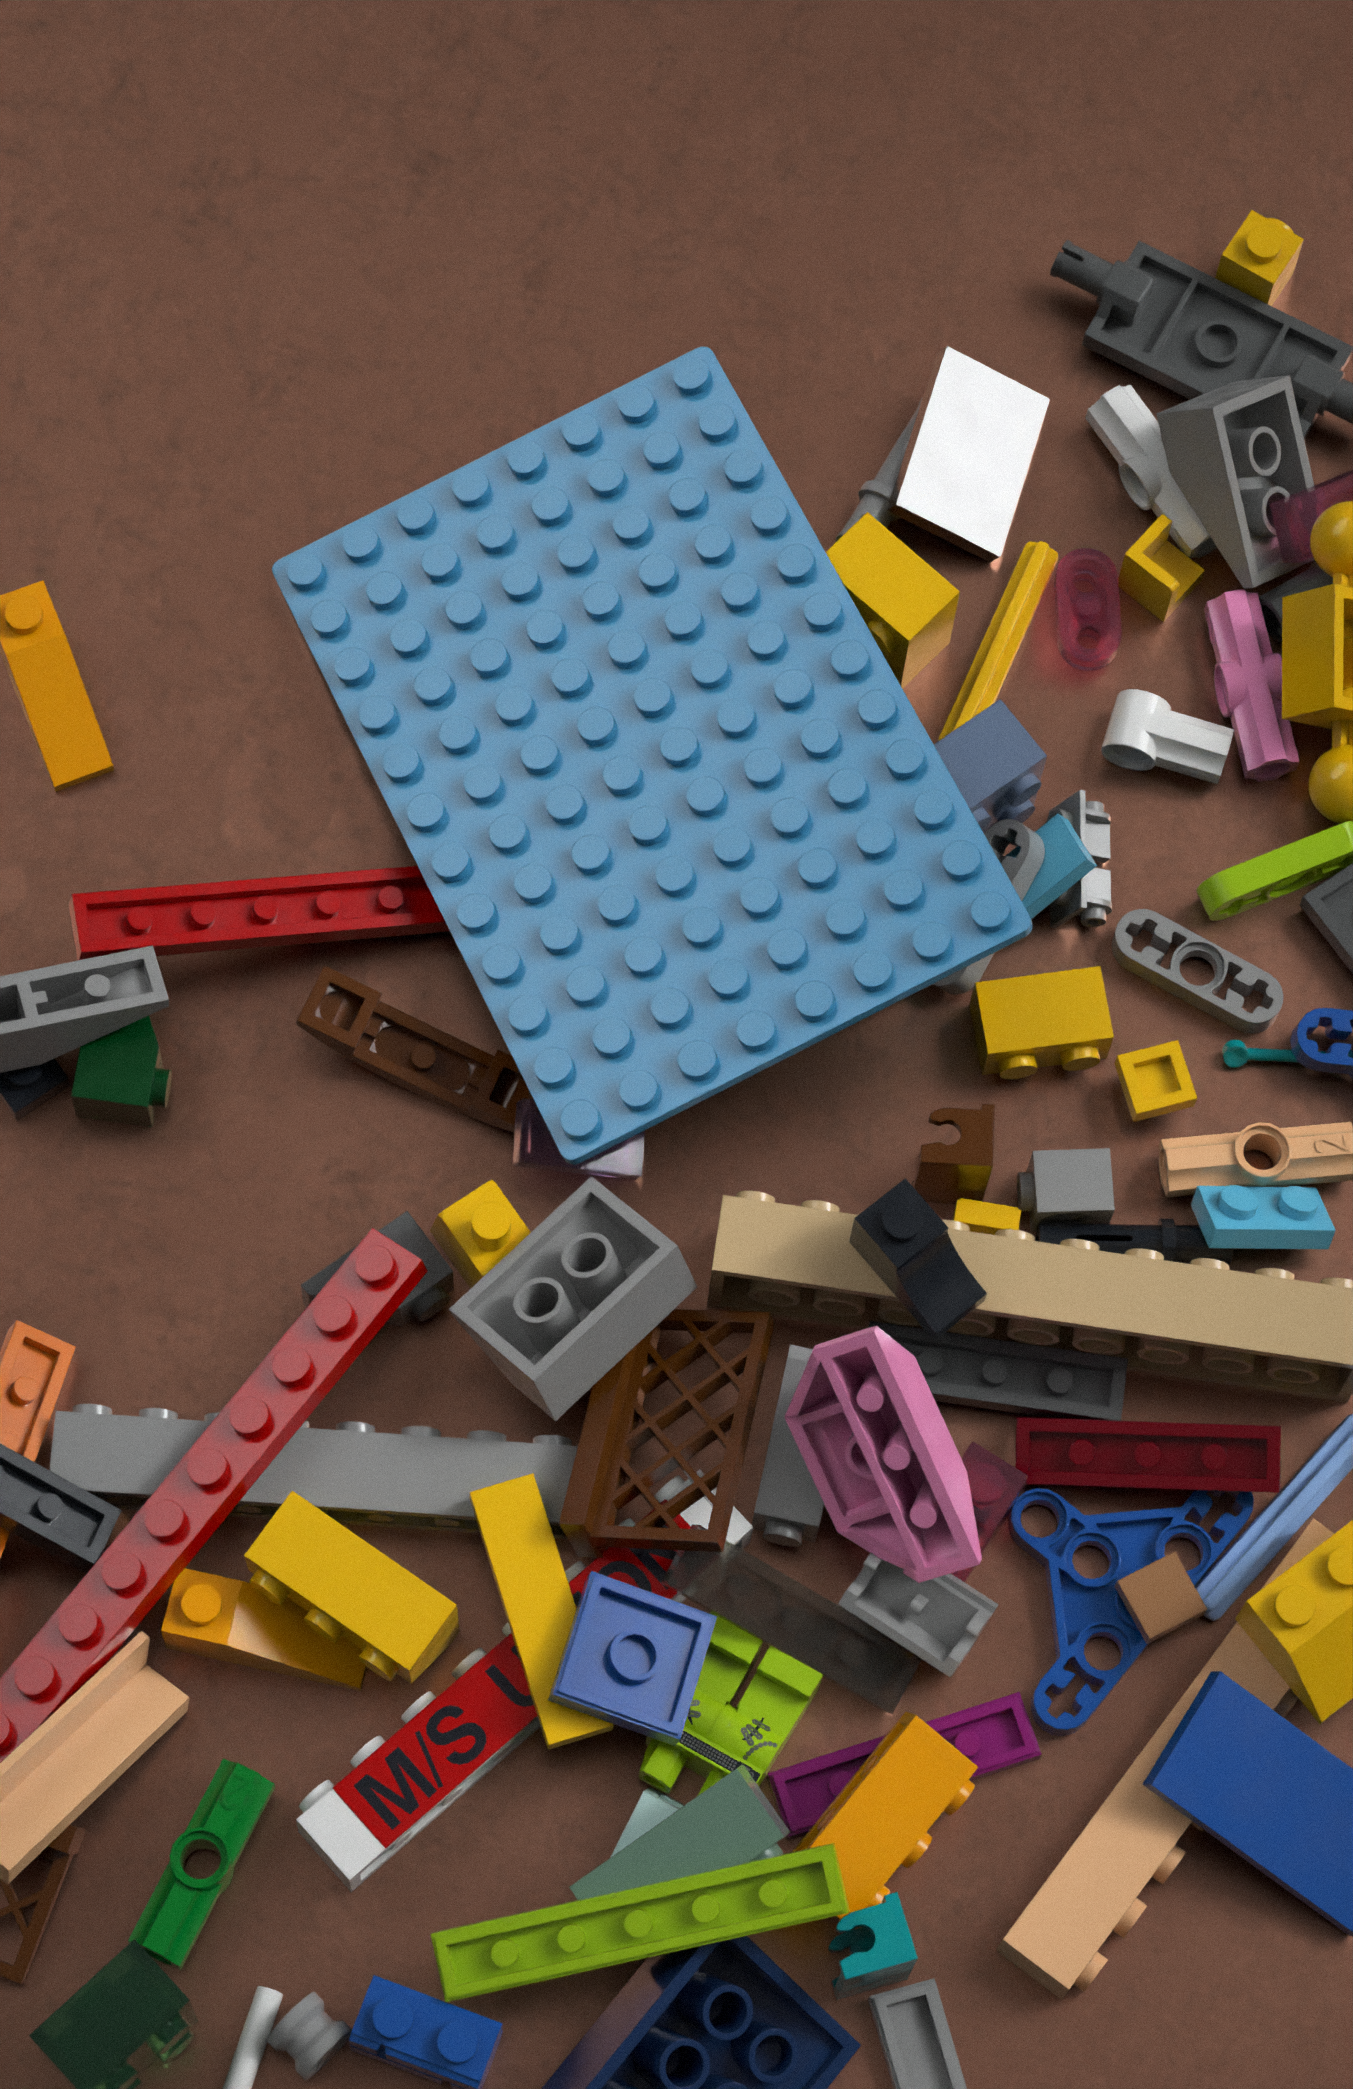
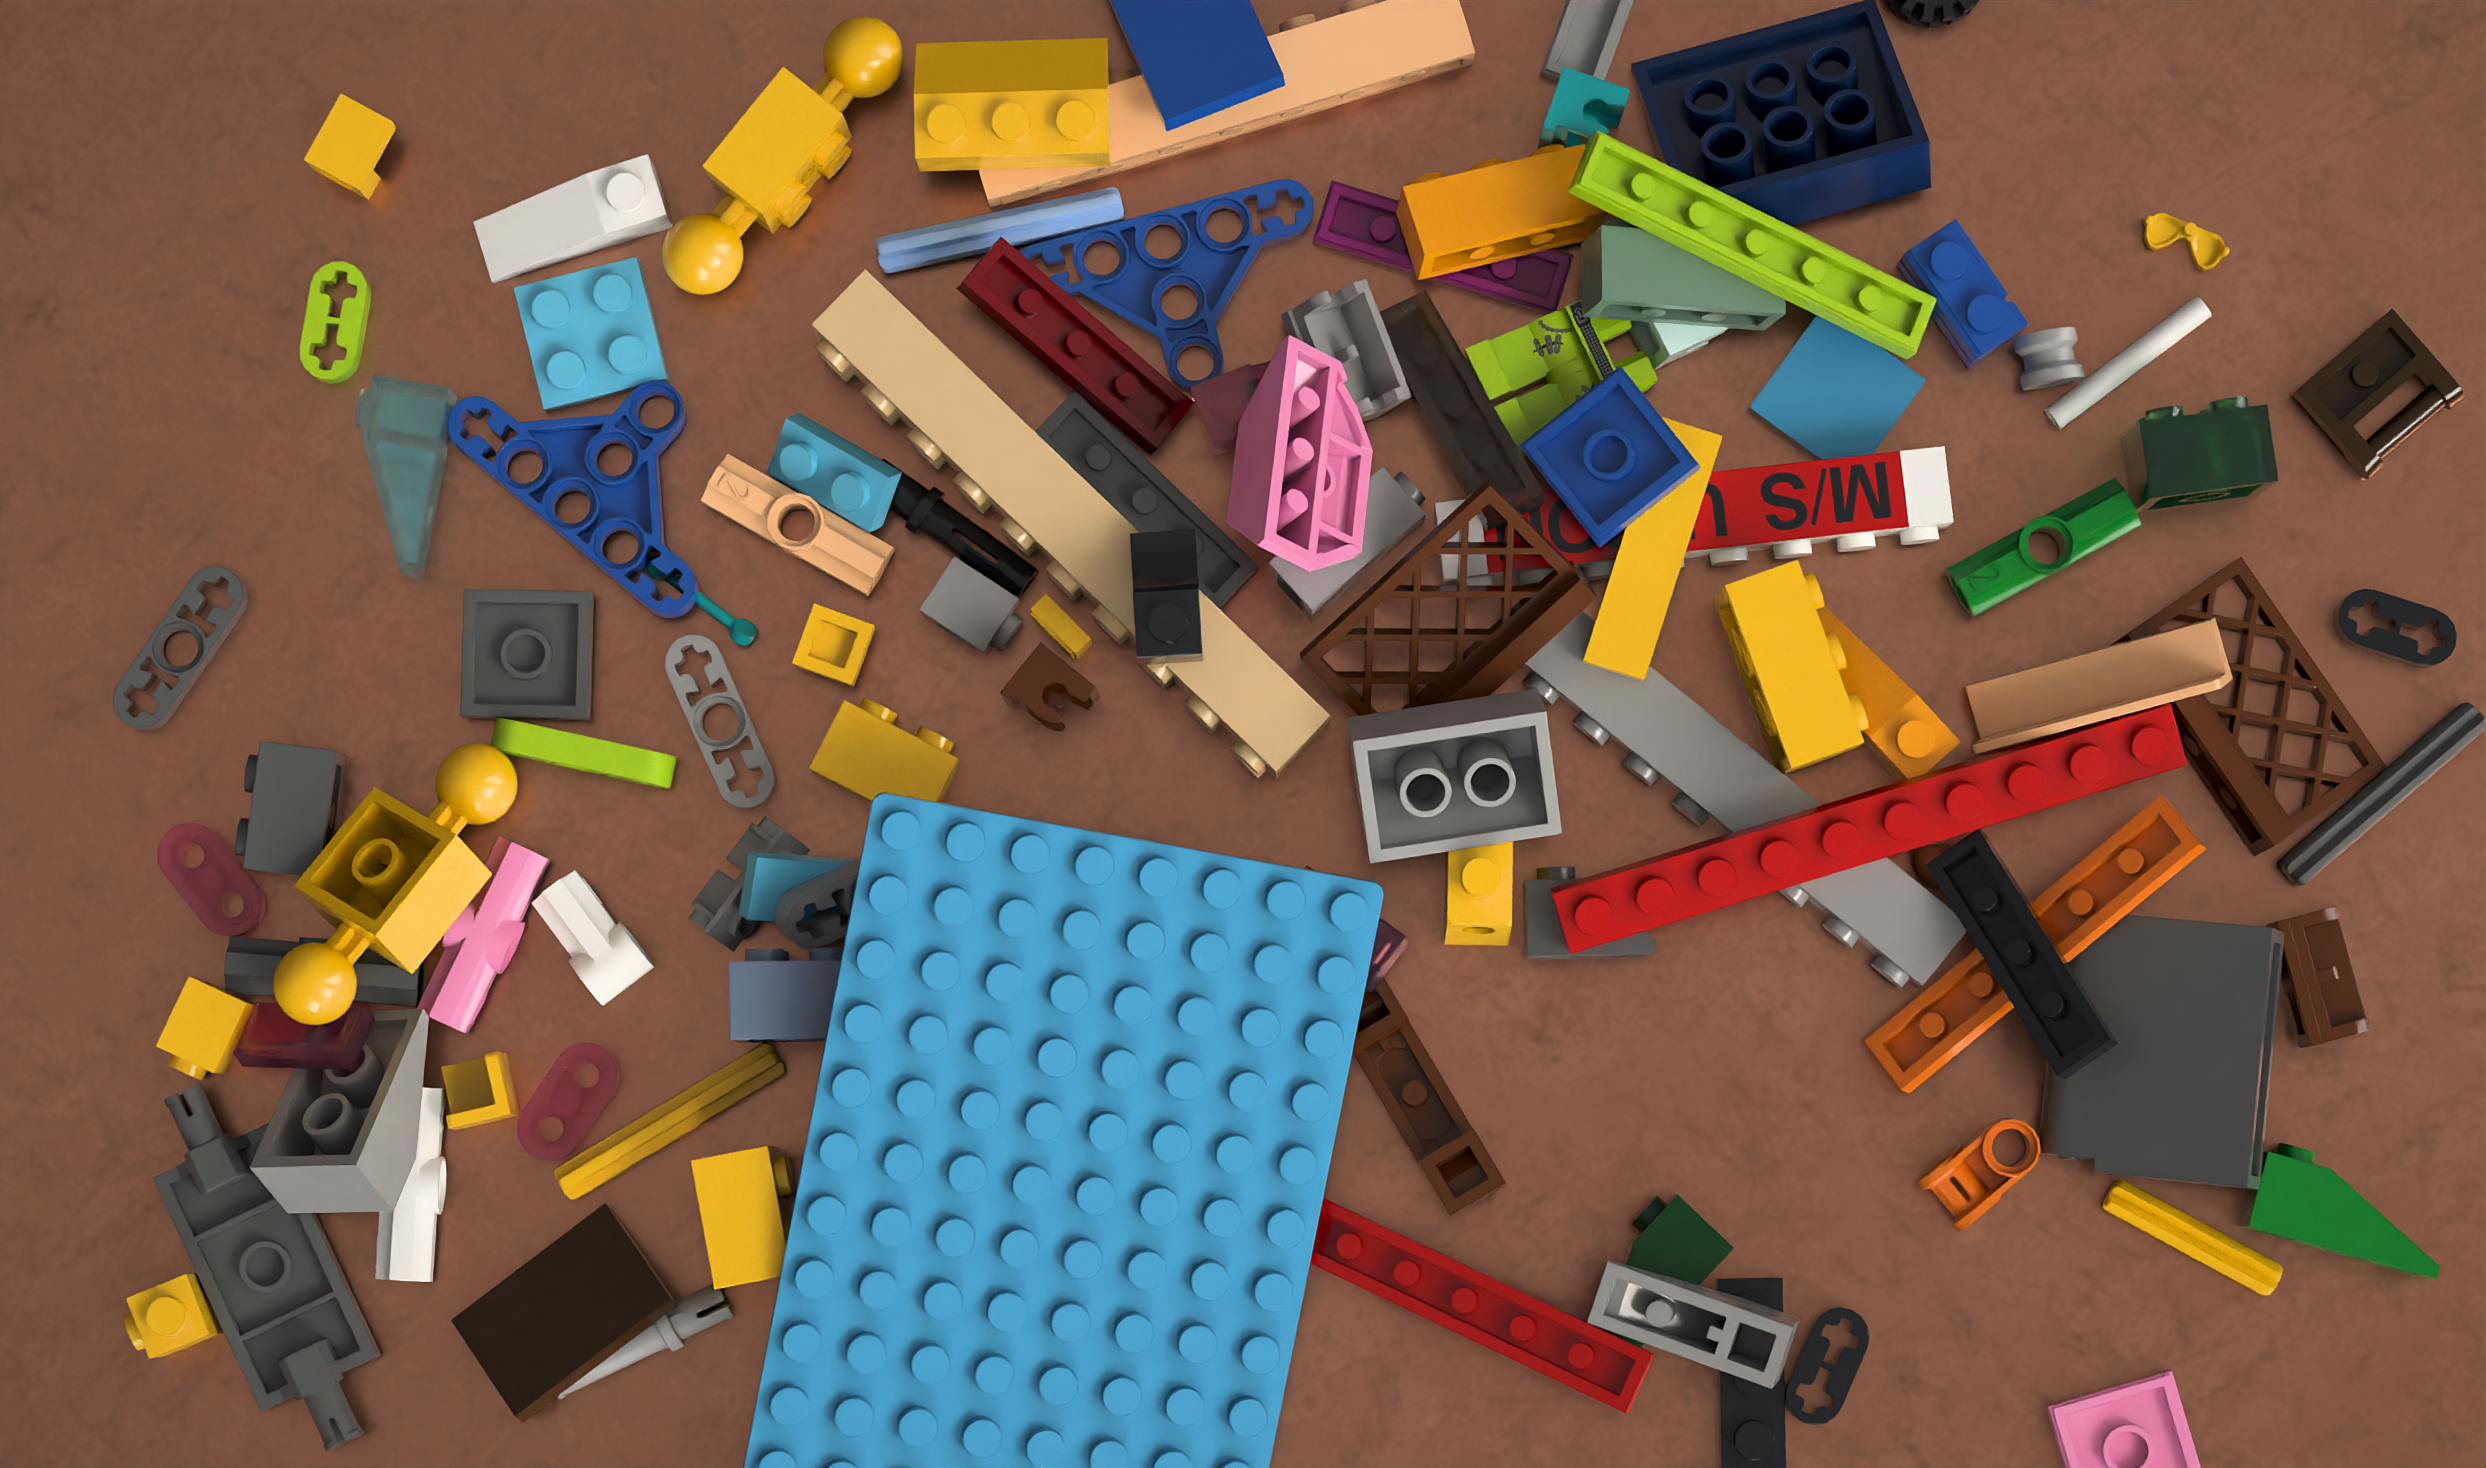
camera: 135 degrees left, 15 degrees up
medium nougat tile [1115,1551,1207,1644] -> none
none -> dark azure tile [1747,315,1926,460]

